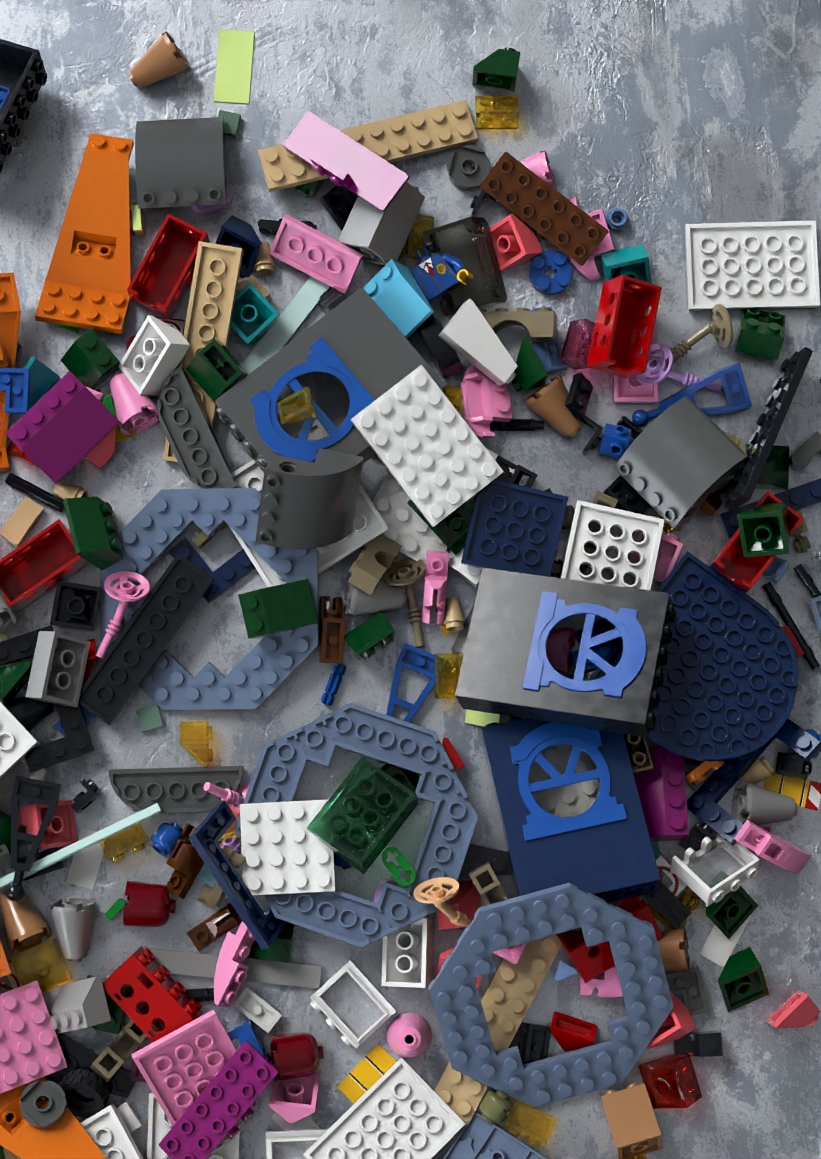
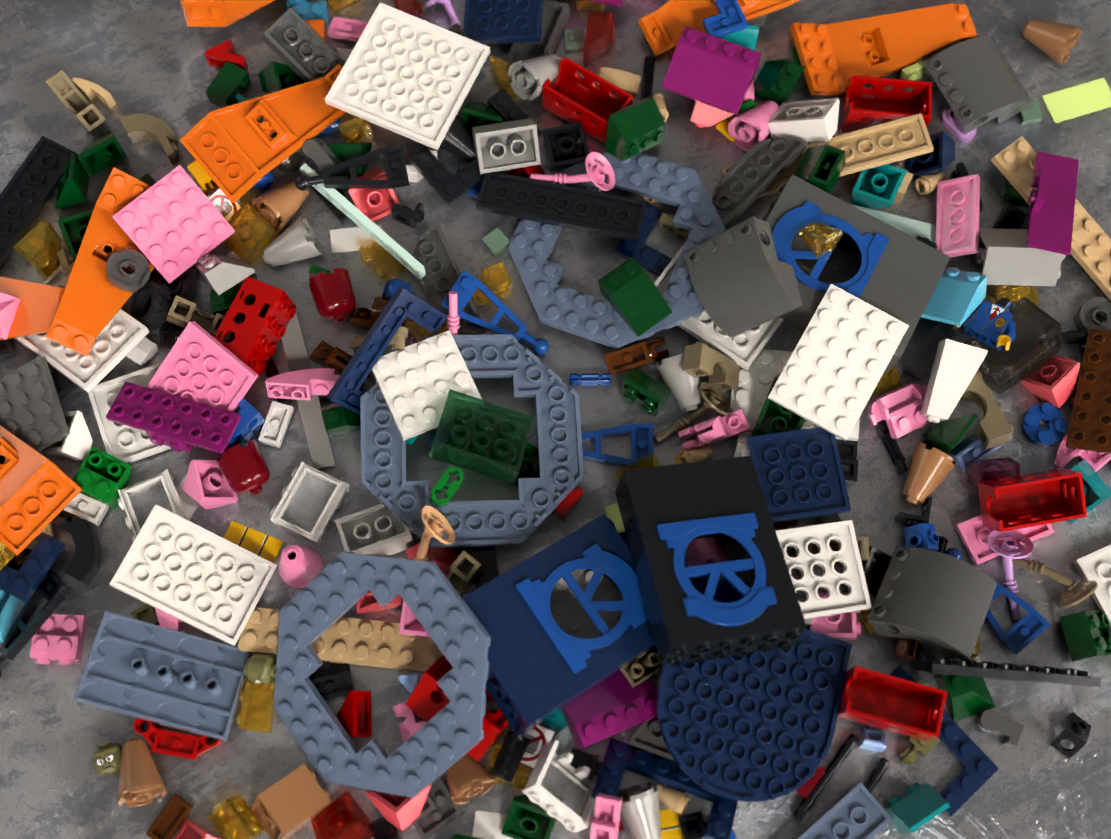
camera: 65 degrees right, 10 degrees down
black plate [565,372,593,419] -> none
orange plate [685,761,724,785] -> none
dark green slope [737,502,790,557] -> none
none -> blue plate [440,270,549,355]

